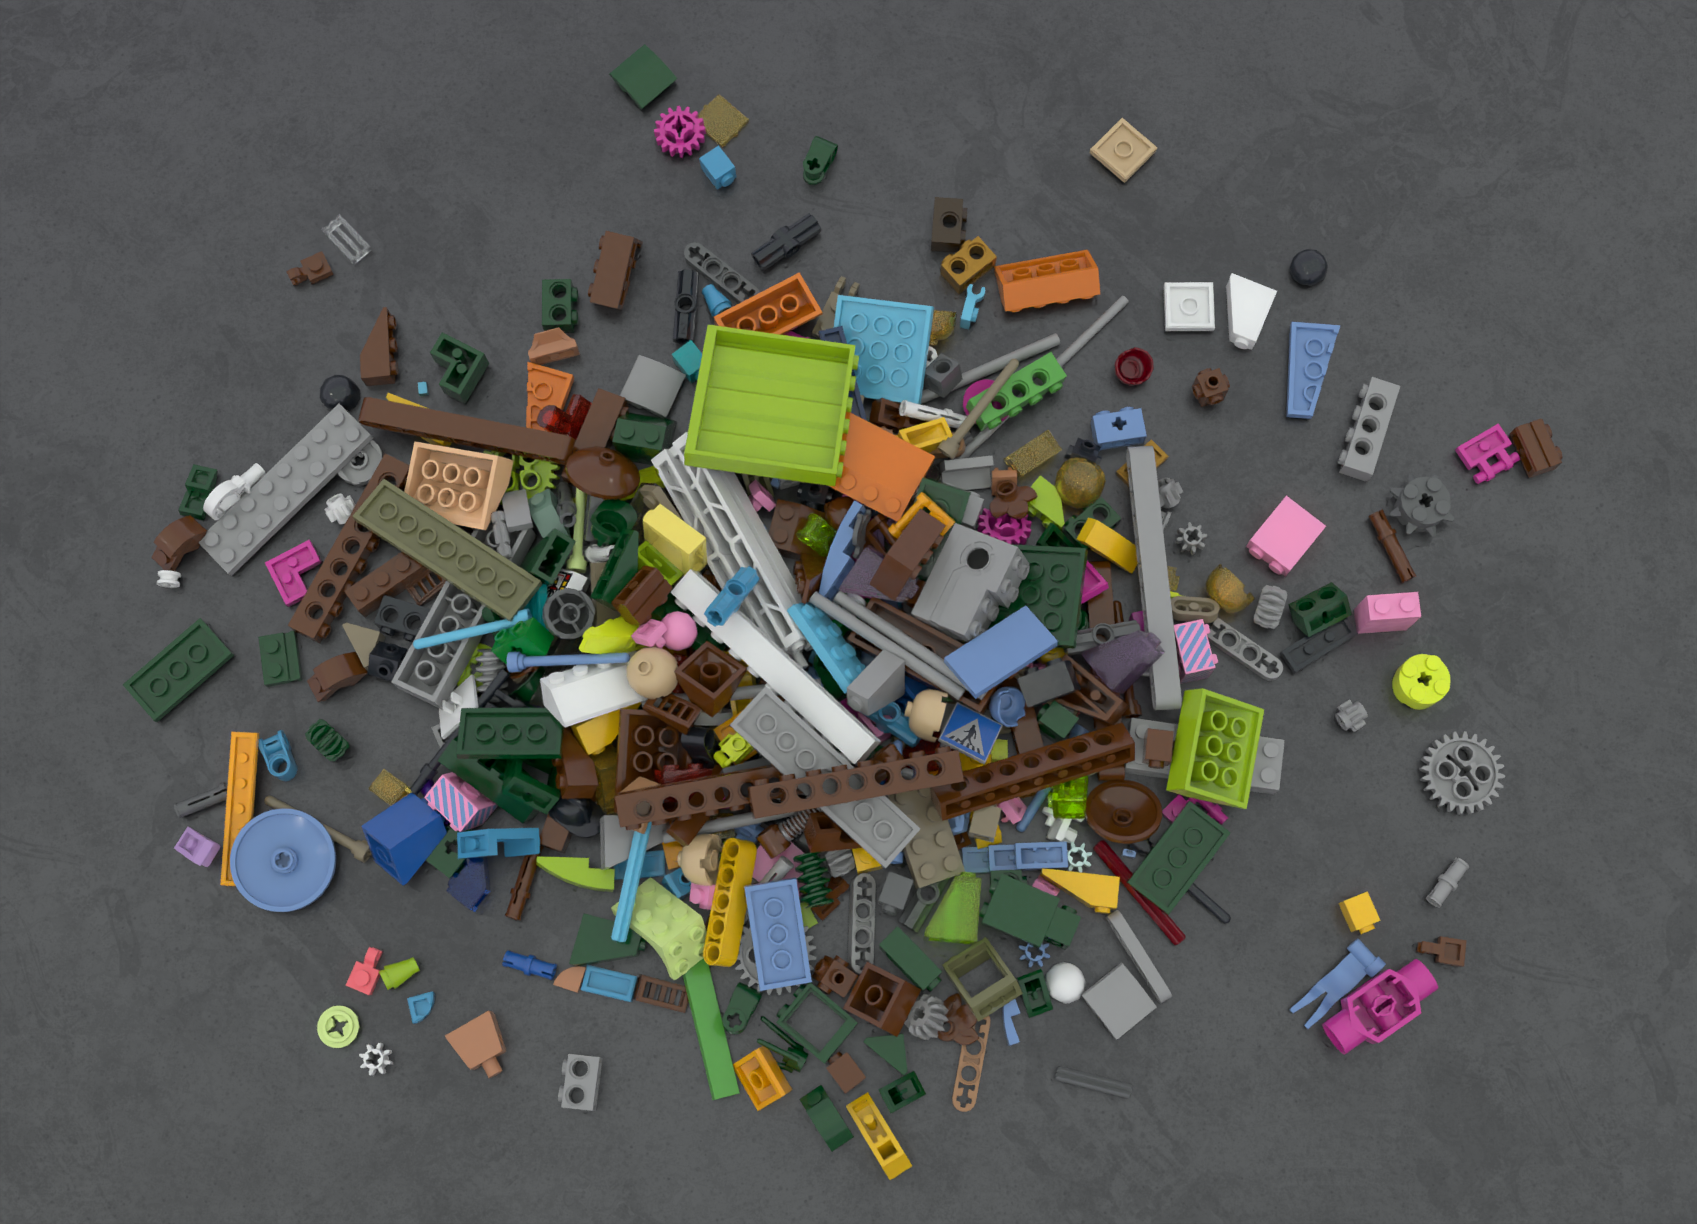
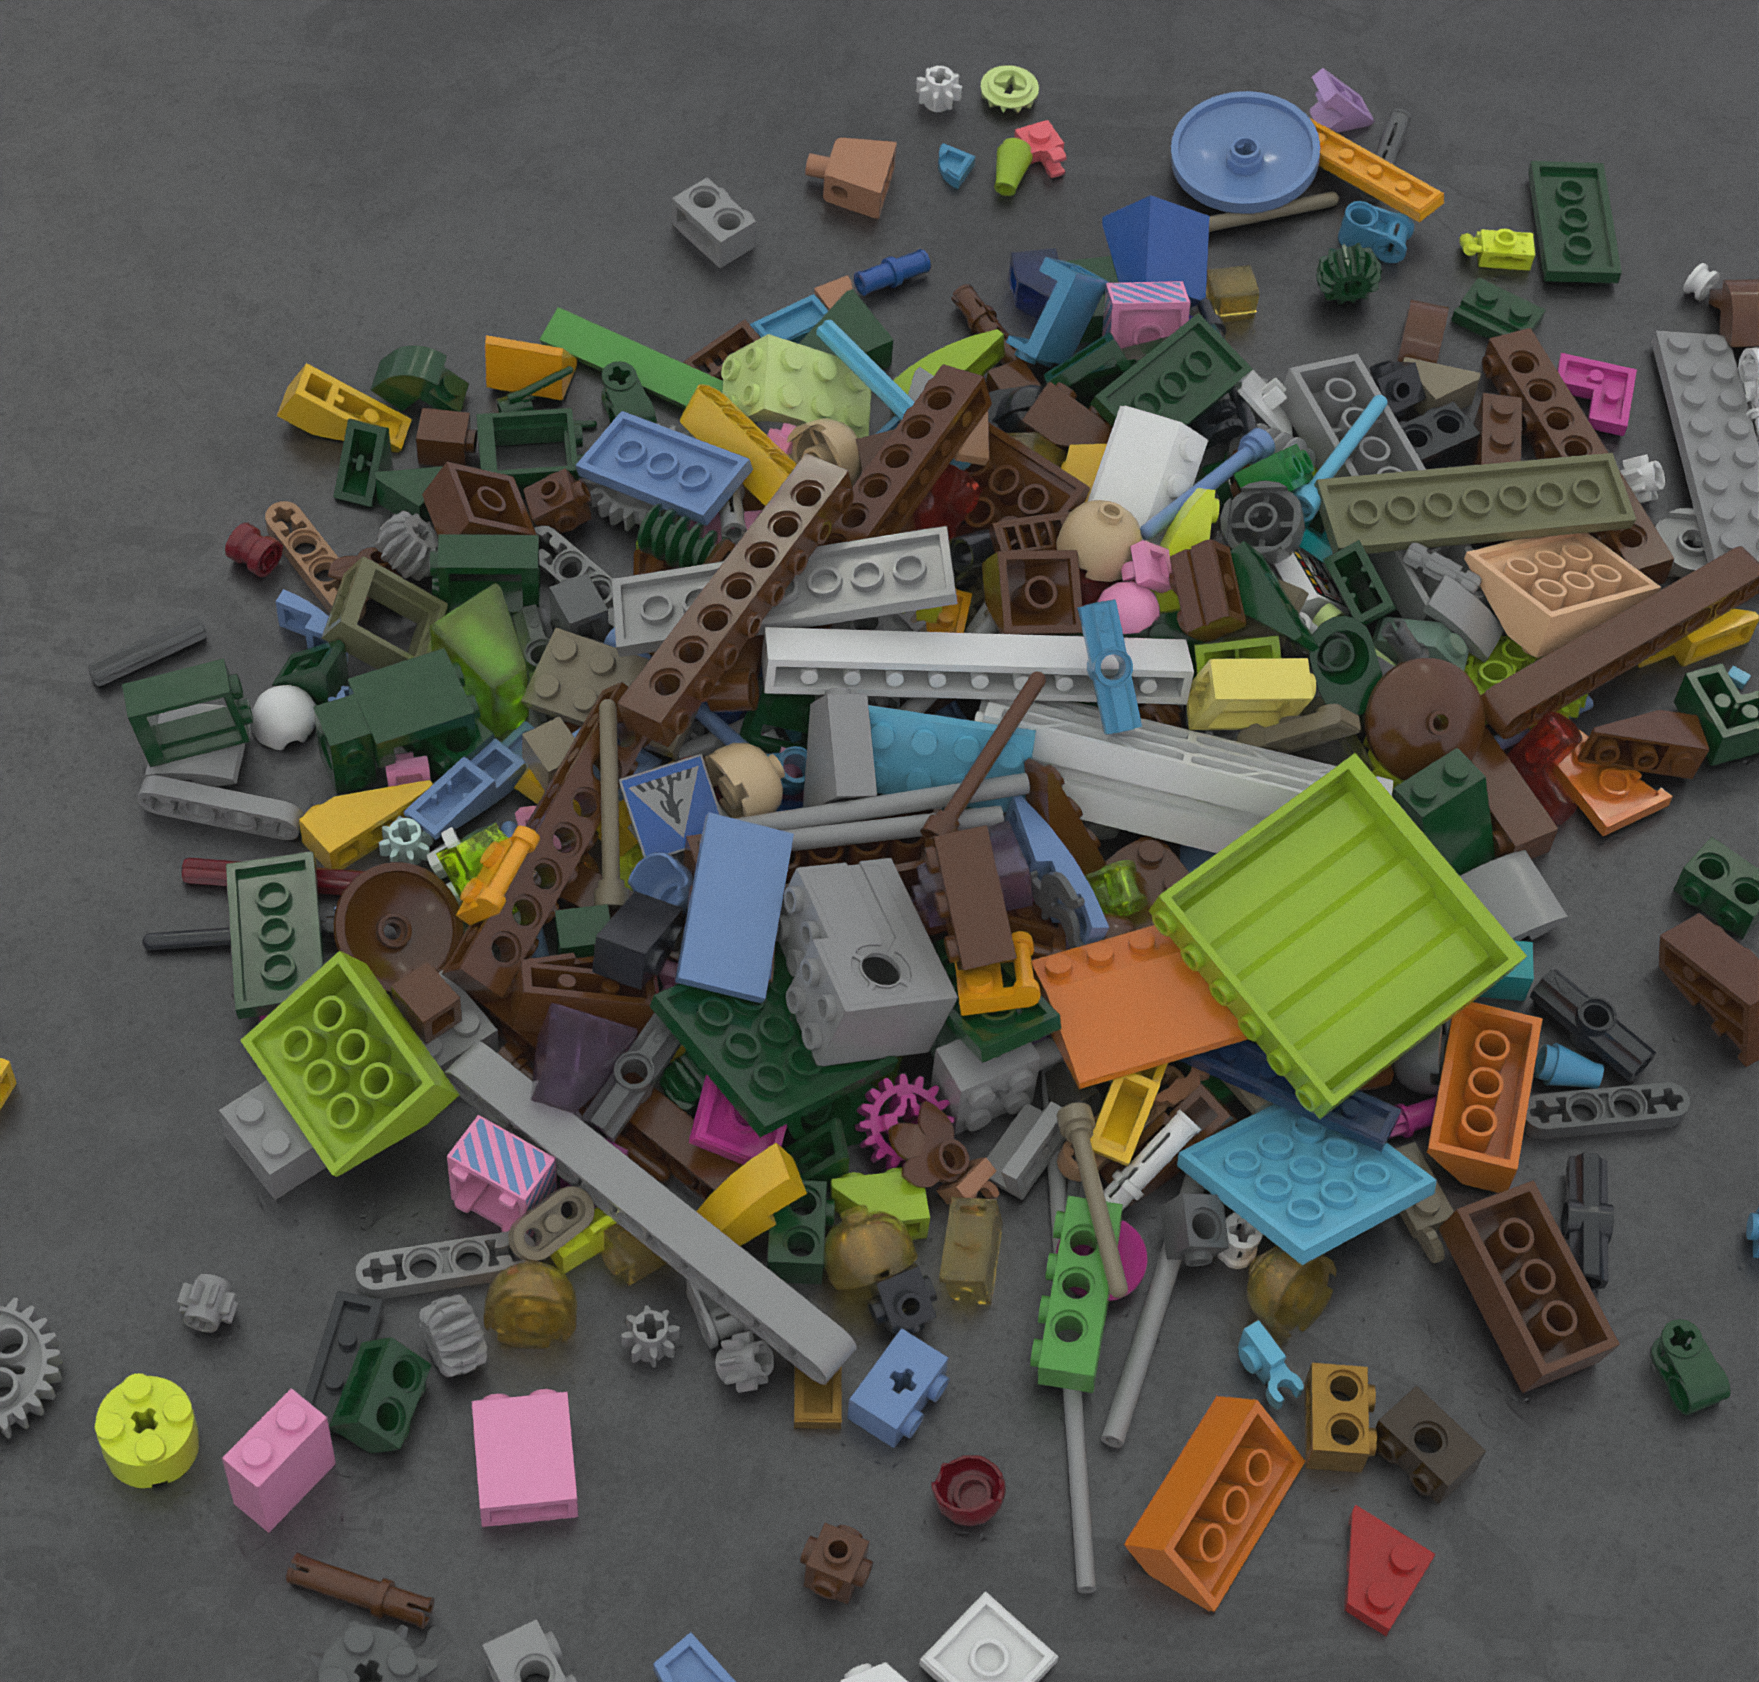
camera: 125 degrees right, 20 degrees down
nougat slope [528,327,580,365] -> none
none -> dark green window [122,658,254,768]
none -> dark red wheel [225,522,283,577]
none -> light orange plate [456,825,540,925]
none -> dark tan piece [594,699,629,909]
none -> reddish brown piece [920,671,1046,839]
none -> red wing [1344,1505,1436,1636]
none -> reddish brown brick [1438,1180,1620,1393]
none -> neon yellow piece [1459,229,1535,271]
none -> reddish brown slope [1577,710,1709,779]

